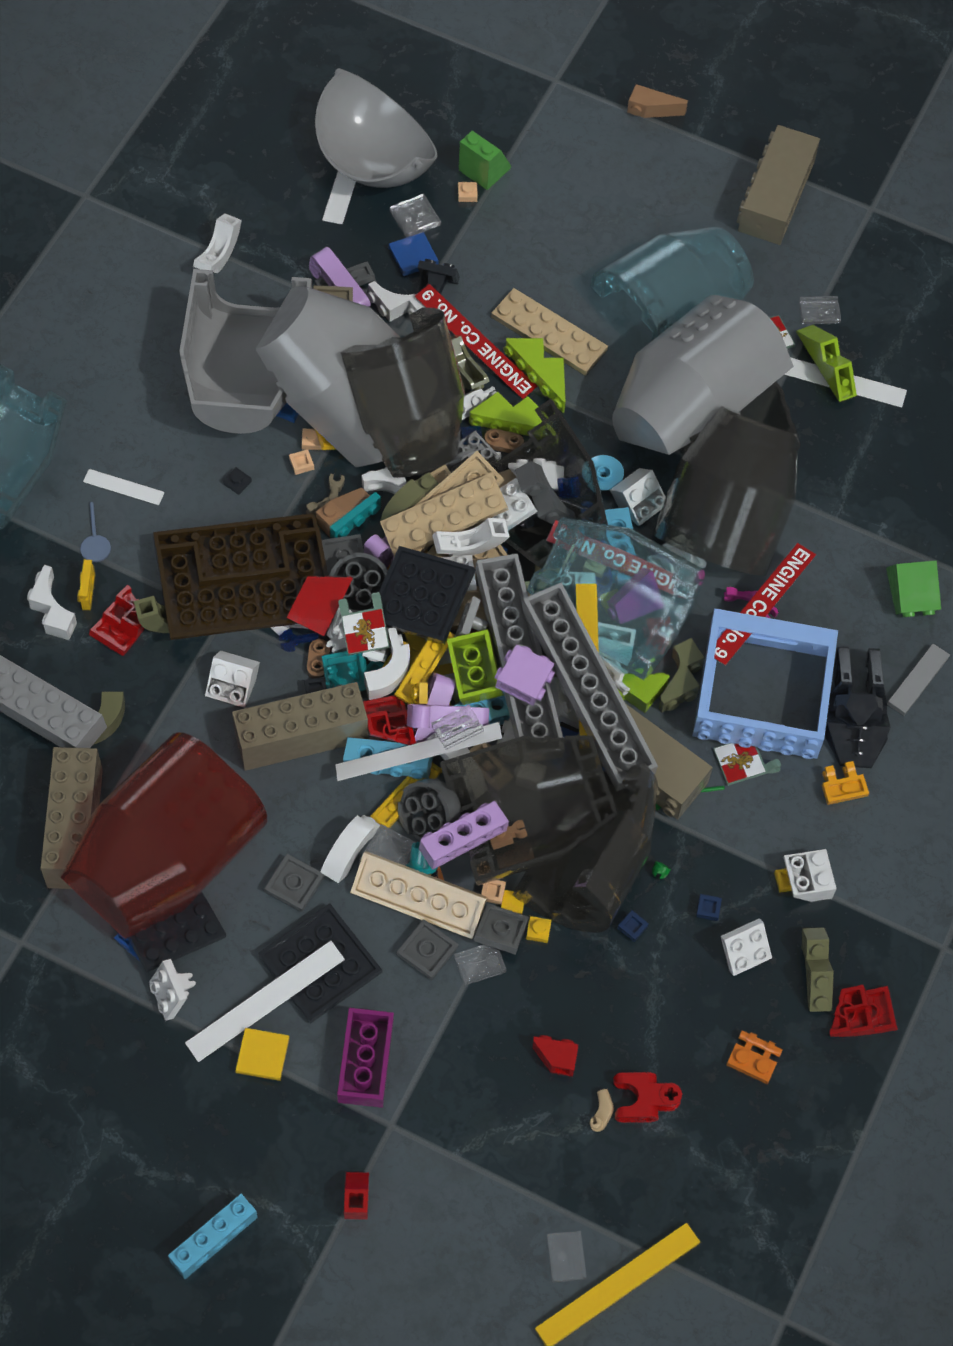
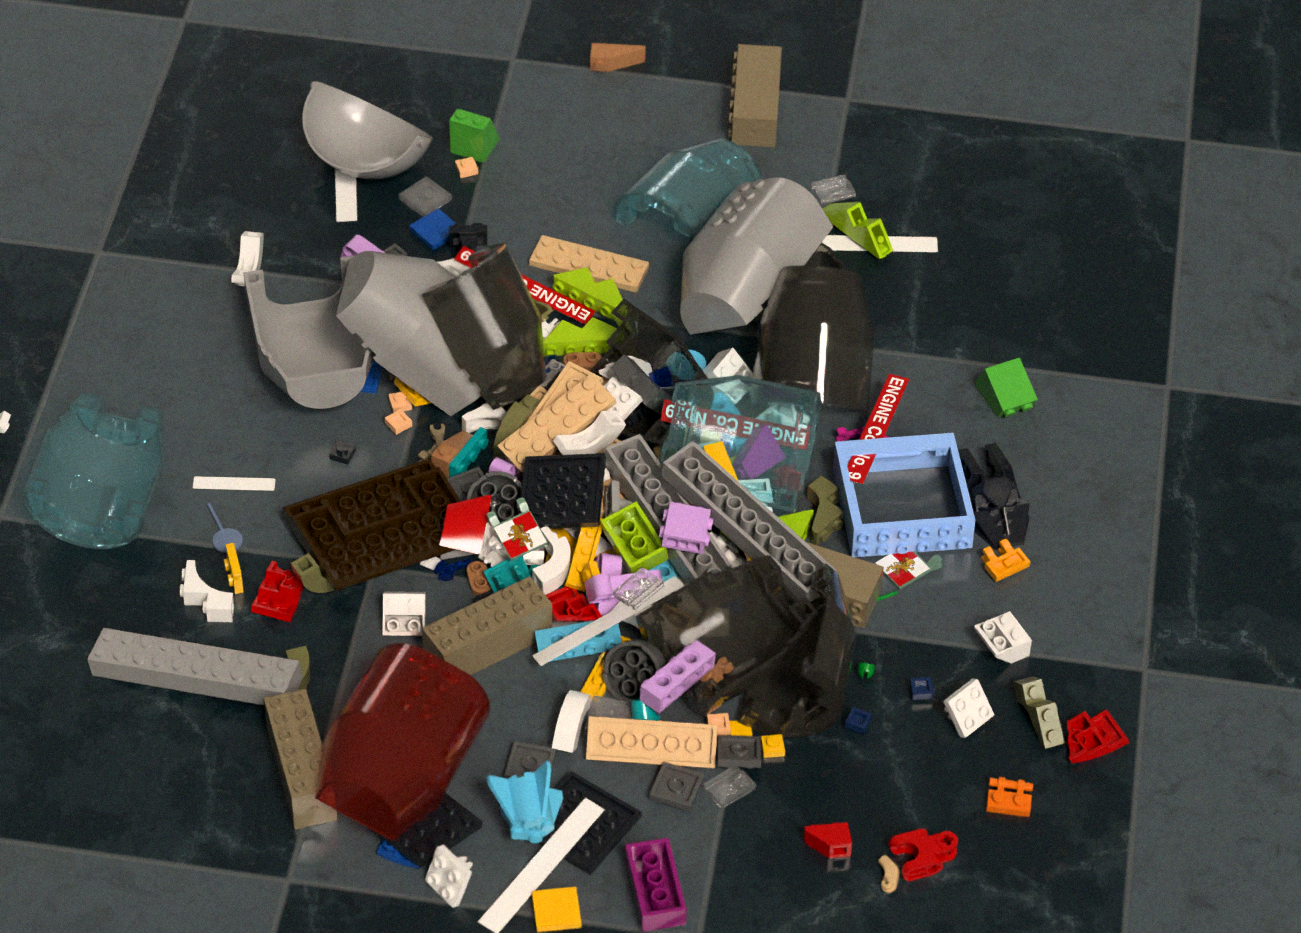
camera: 15 degrees left, 15 degrees down
yellow tile [774,868,792,893] -> none
light grey tile [887,644,950,716] -> none
none -> medium azure brick [487,761,563,843]

